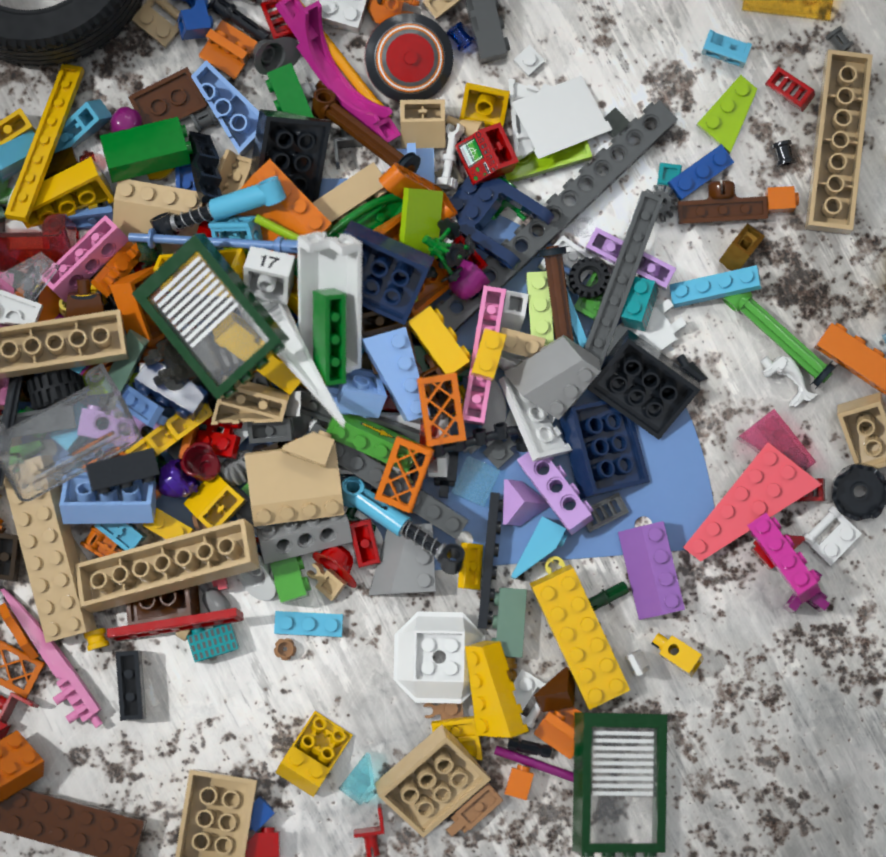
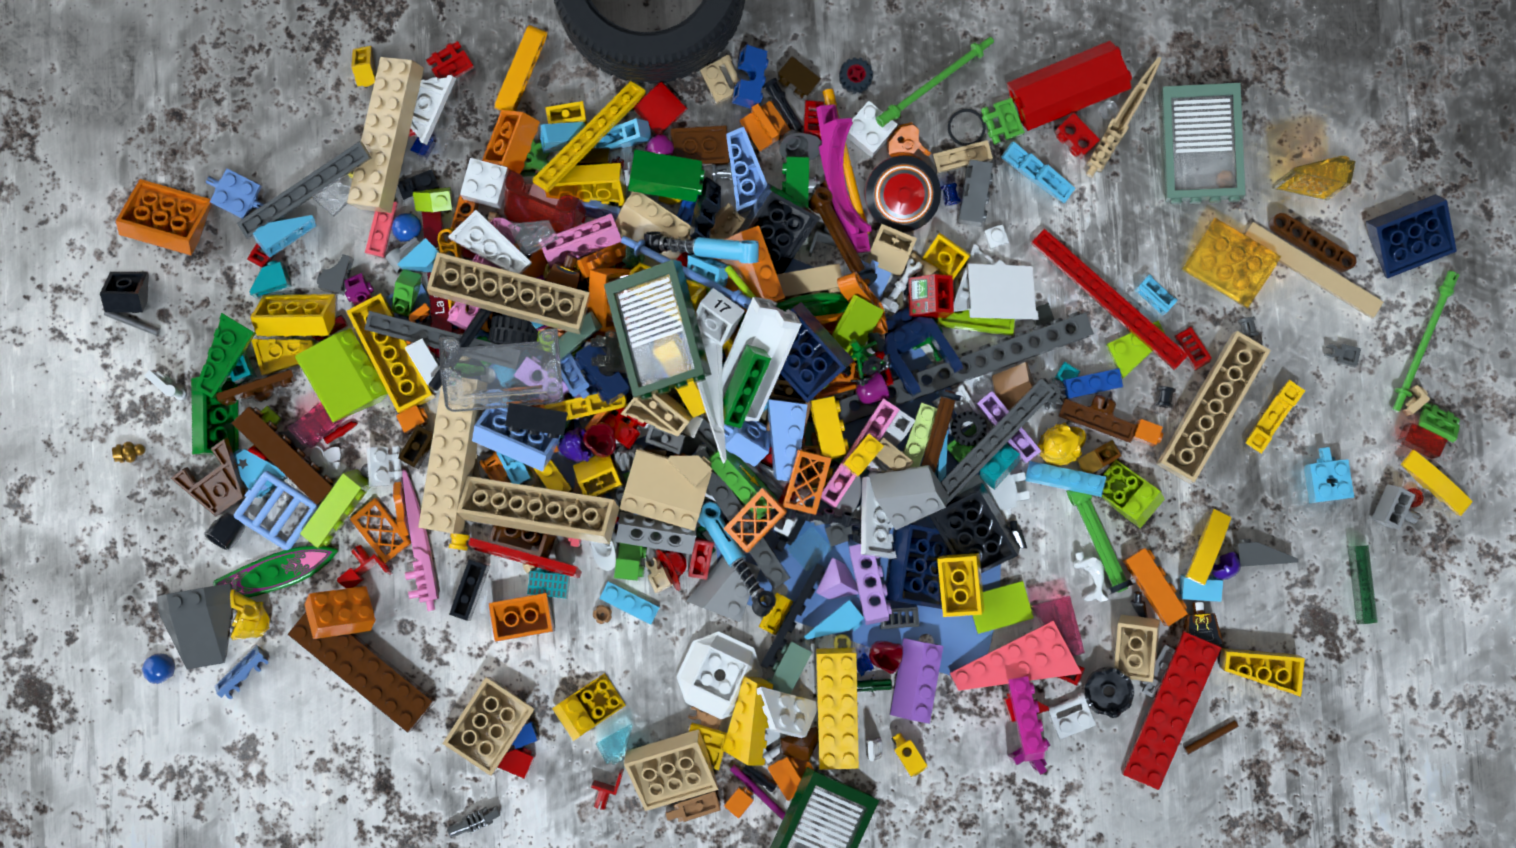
camera: 20 degrees right, 0 degrees up
none -> orange slope [489,593,555,642]
none -> red slope [633,82,688,135]
none -> white wing [757,687,817,738]
none -> clear blue wheel [856,652,874,677]
none -> dark red hair [869,641,903,674]
none -> yellow brick [937,553,985,617]
none -> lime tile [972,581,1034,634]
none -> medium nougat slope [992,362,1035,410]
none -> red plate [1031,228,1188,371]
none -> yellow head [1037,422,1086,467]
none -> lime slope [1101,460,1165,528]
none -> black bar [1130,591,1148,618]

